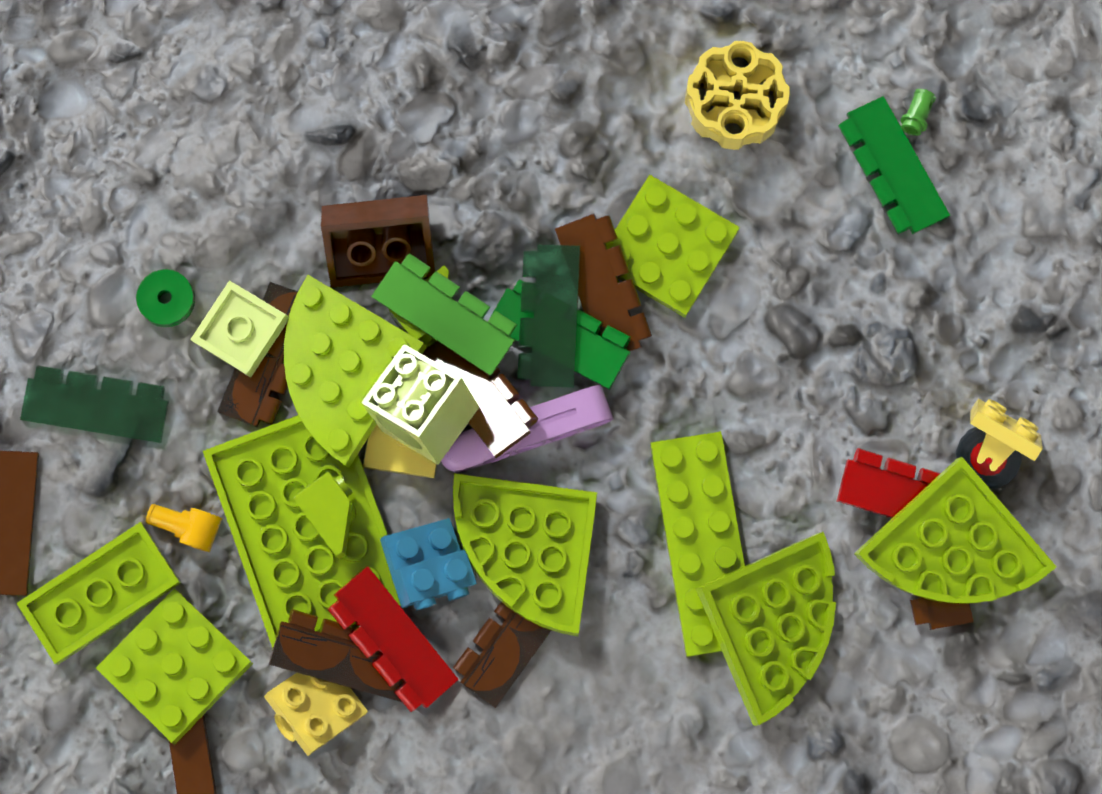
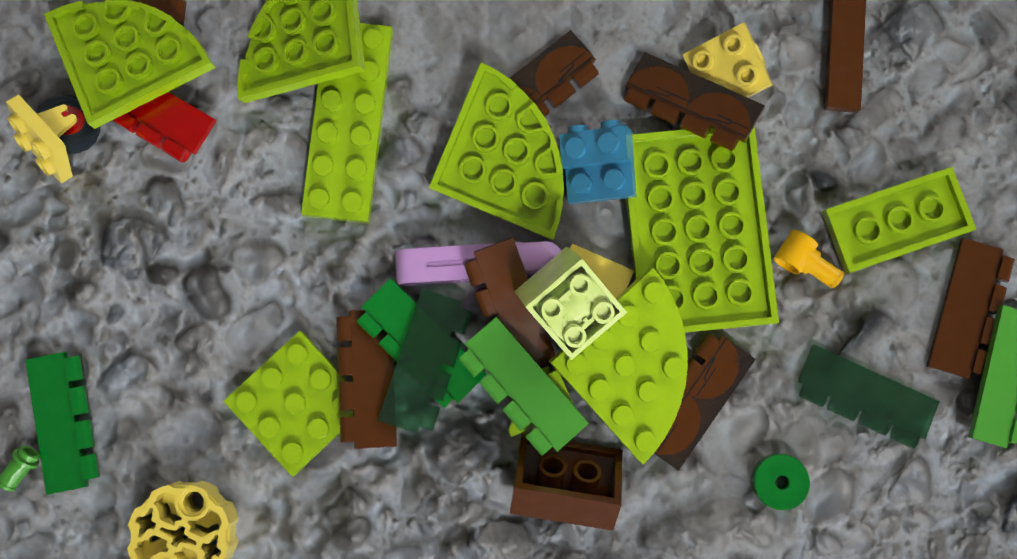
camera: 165 degrees left, 5 degrees up
lime plate [96,588,253,745] -> none
yellowish green plate [190,280,289,378] -> none
lime slope [293,472,353,560] -> none
red windscreen [327,566,459,712] -> none

